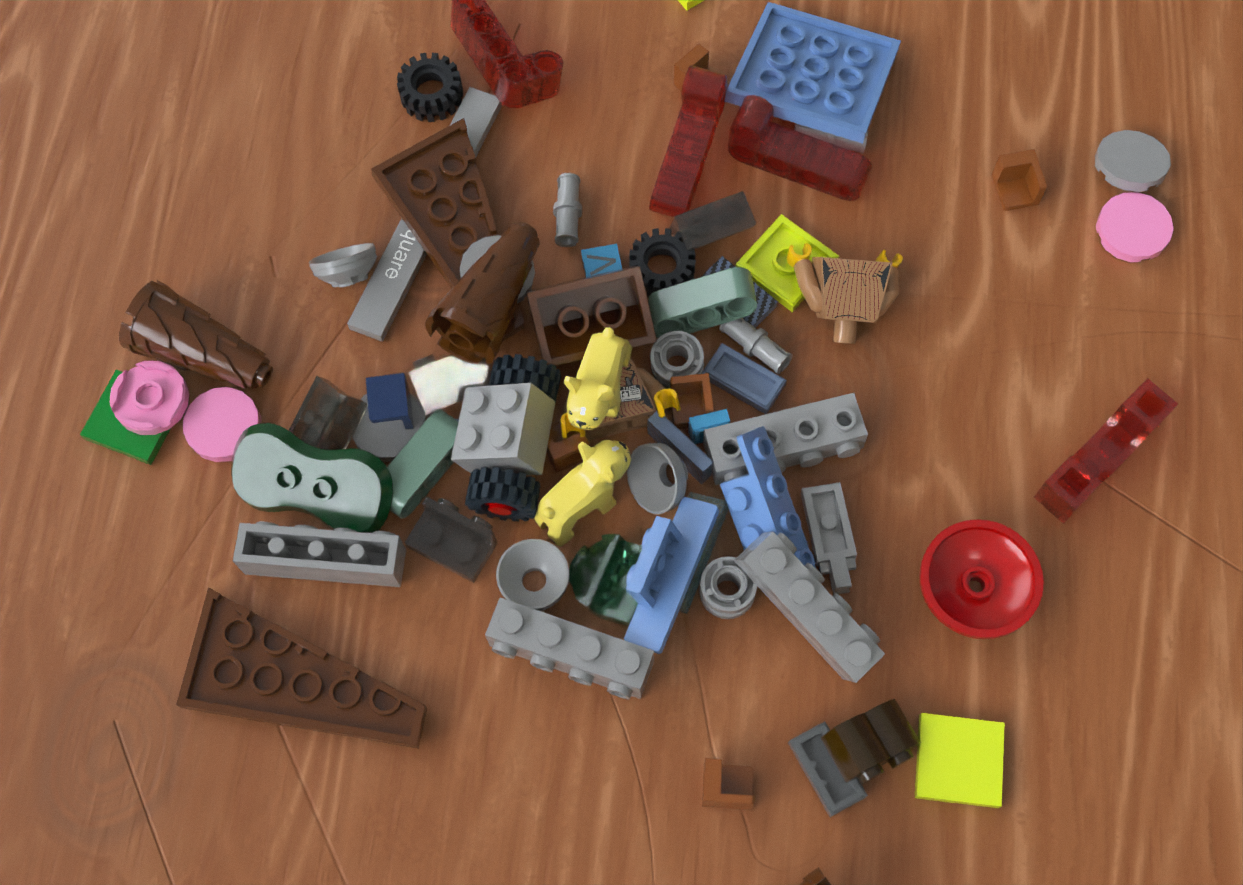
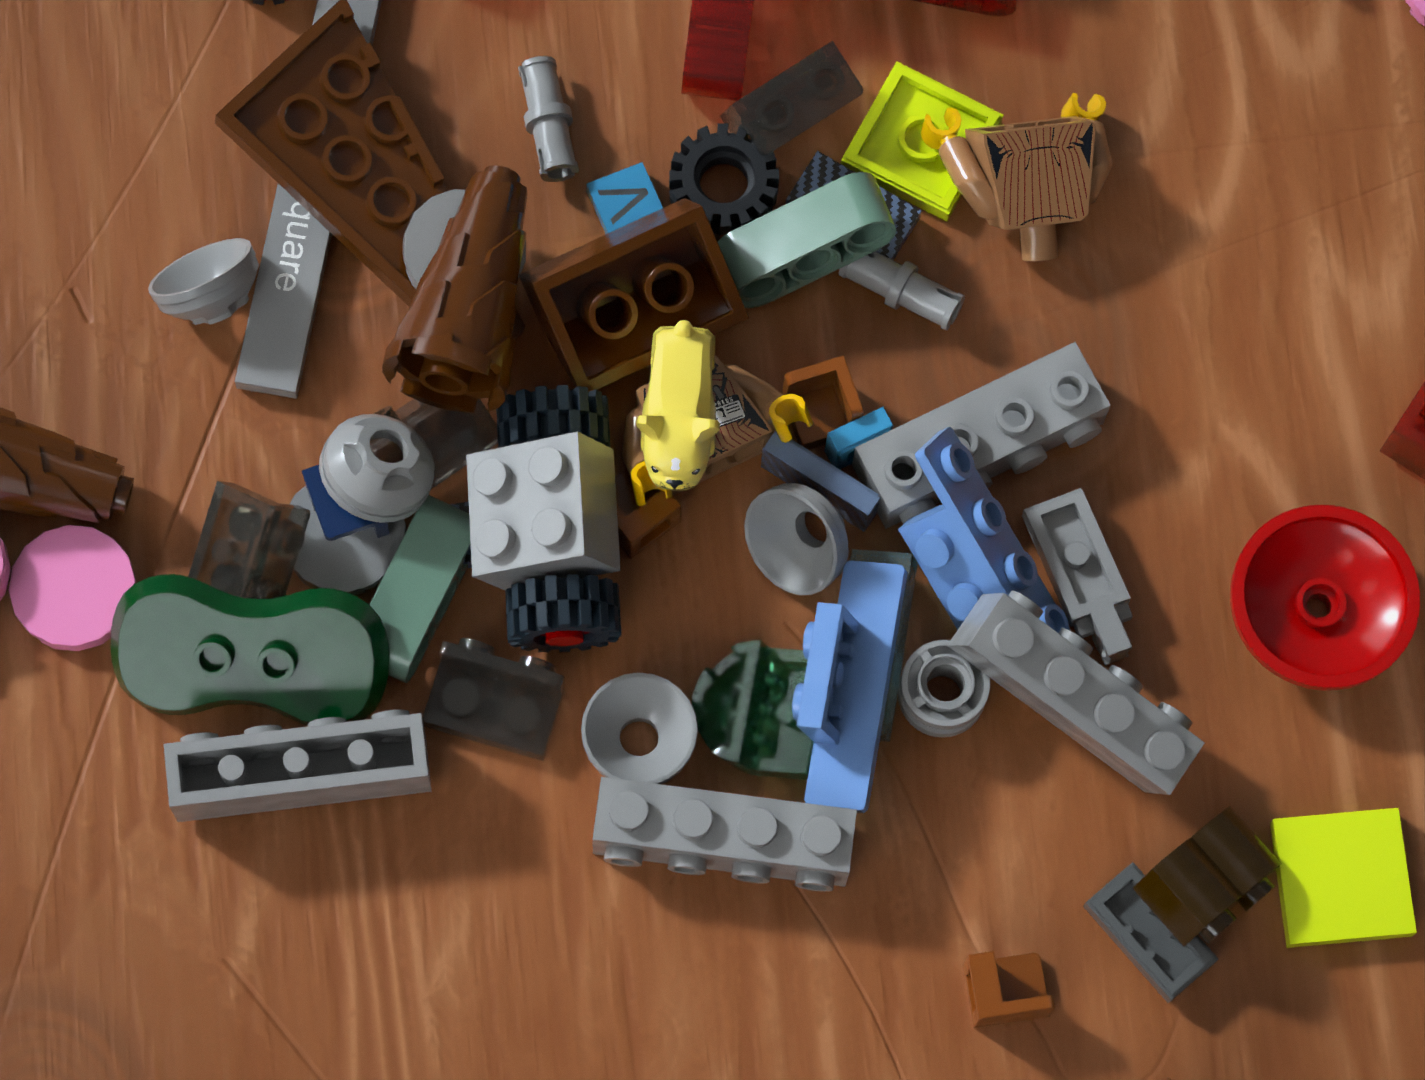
camera: 20 degrees left, 5 degrees up
reddish brown wing [176,587,427,749] -> none
light yellow animal [534,440,631,547] -> none
light grey wheel [650,331,704,389] -> none
sand blue tile [702,343,787,414] -> none
none -> light grey piece [319,414,435,523]

